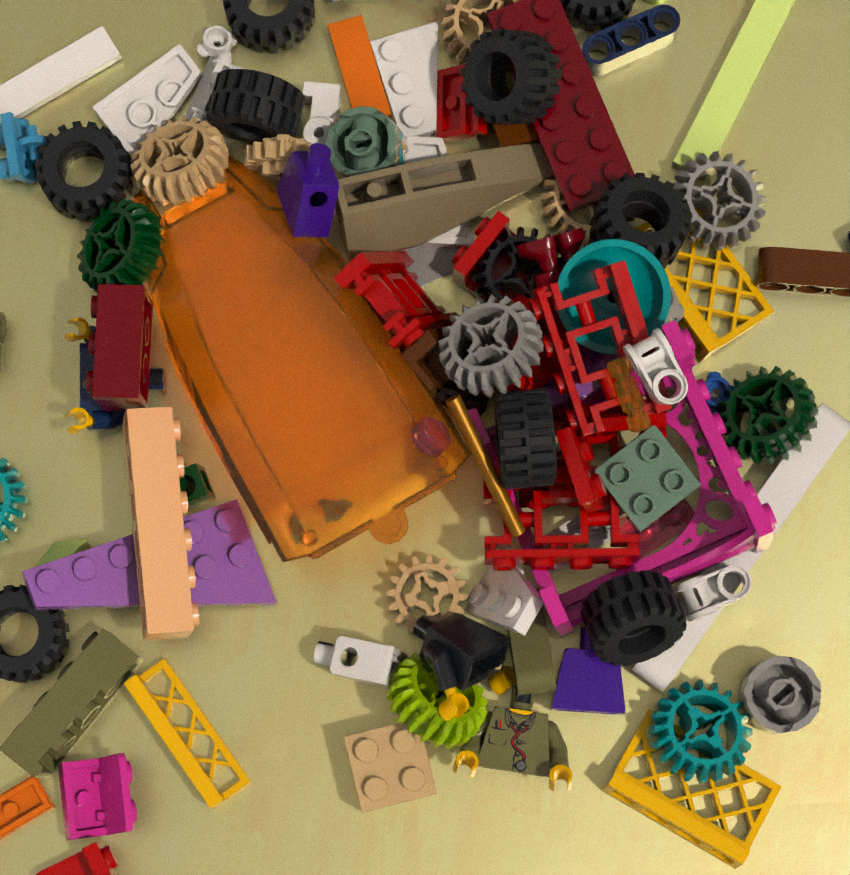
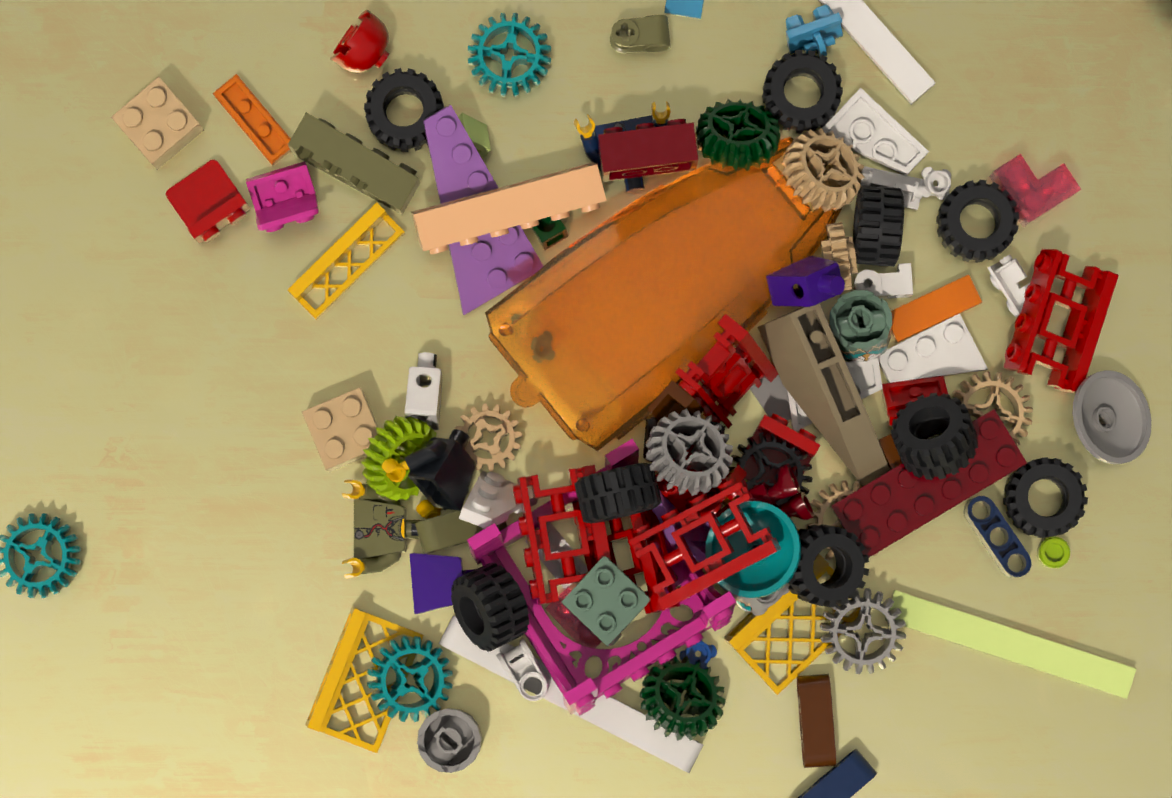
camera: 80 degrees right, 5 degrees up
clear pink tile [411,416,451,457] -> none
pearl gold bar [446,394,526,537] -> none
red plate [556,427,607,513] -> none
clear yellow axle [607,357,651,433] -> none
white piece [623,328,688,405] -> none

